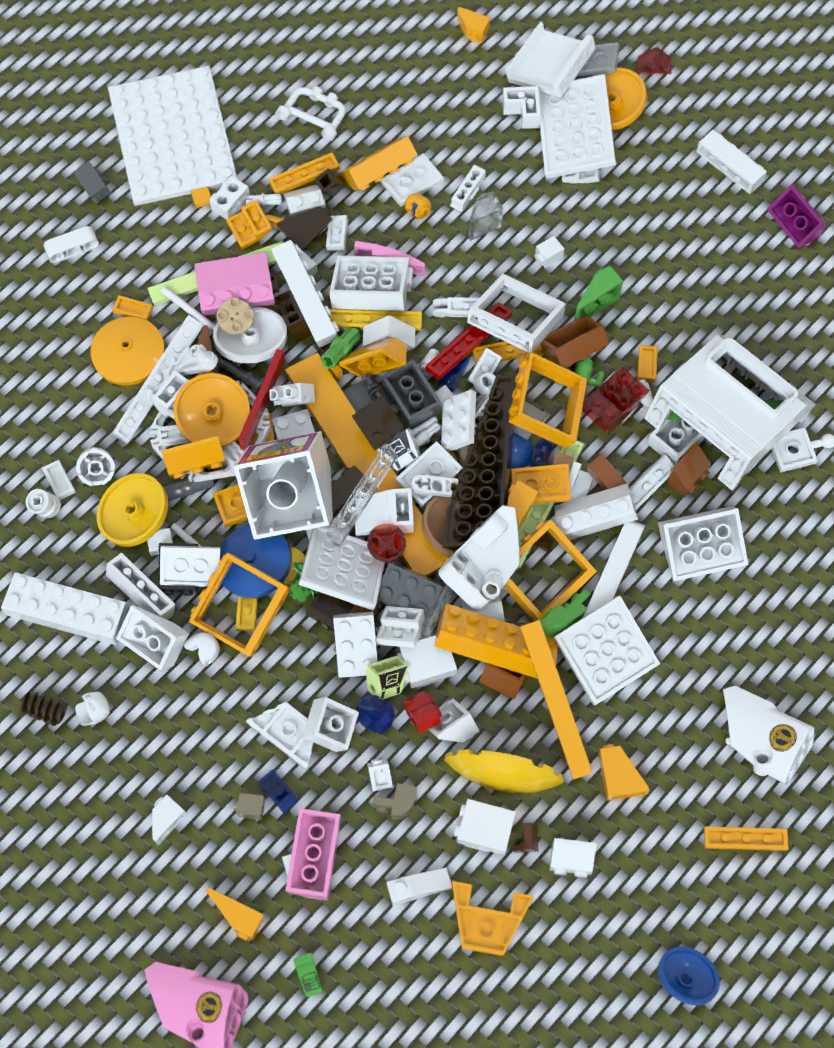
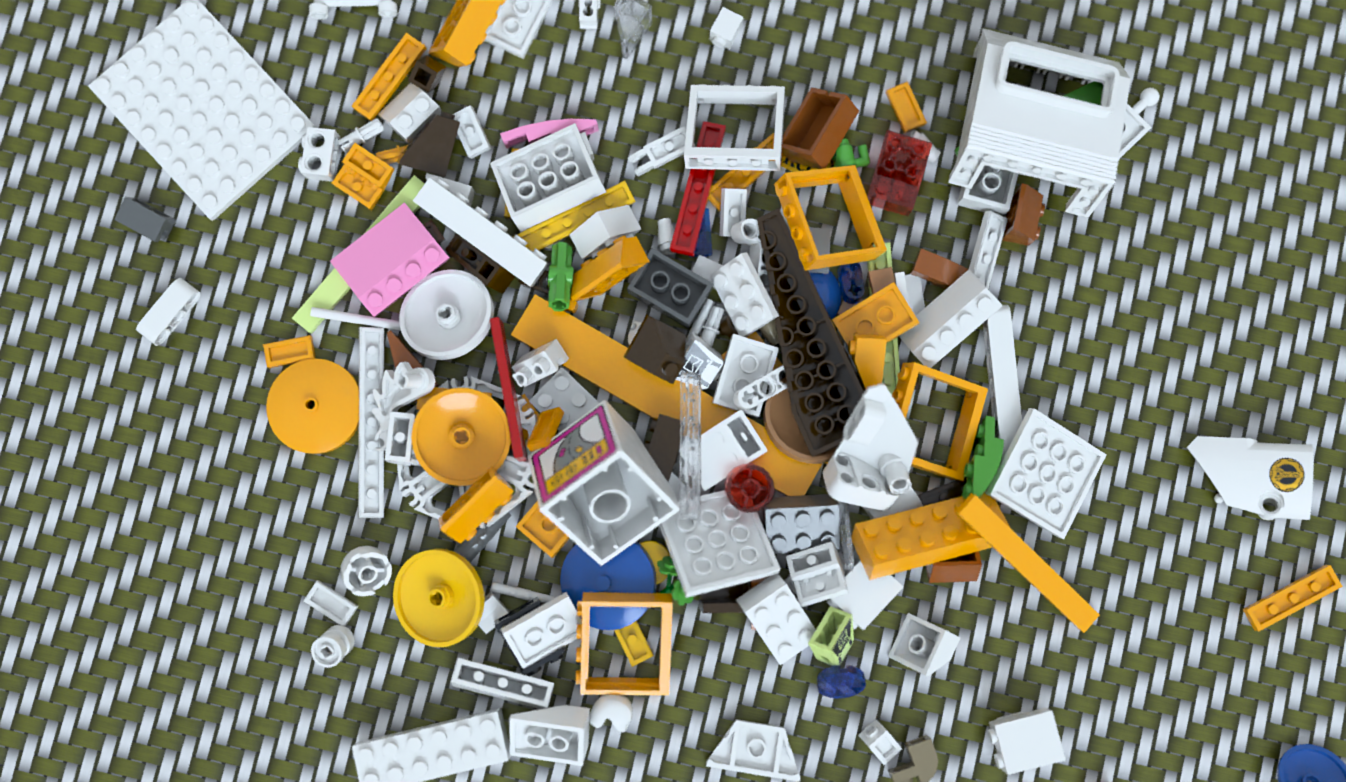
camera: 30 degrees left, 15 degrees up
light orange tile [191,186,211,208] -> none
tan plate [216,298,254,335] -> none
dark grey pin [217,355,263,394] -> none
white brick [302,697,359,752] -> none
dark grey hinge [343,373,392,412] -> none
red brick [402,691,442,734] -> none
light orange head [405,193,431,220] -> none
yellow brick [444,750,564,793] -> none
reddish brown tile [514,823,539,853] -> none
white slope [549,838,596,878] -> none
bright green slope [574,265,623,321] -> none
light orange slope [598,744,649,801] -> none
white slope [658,506,748,581] -> none
none -> light orange tile [526,407,564,452]

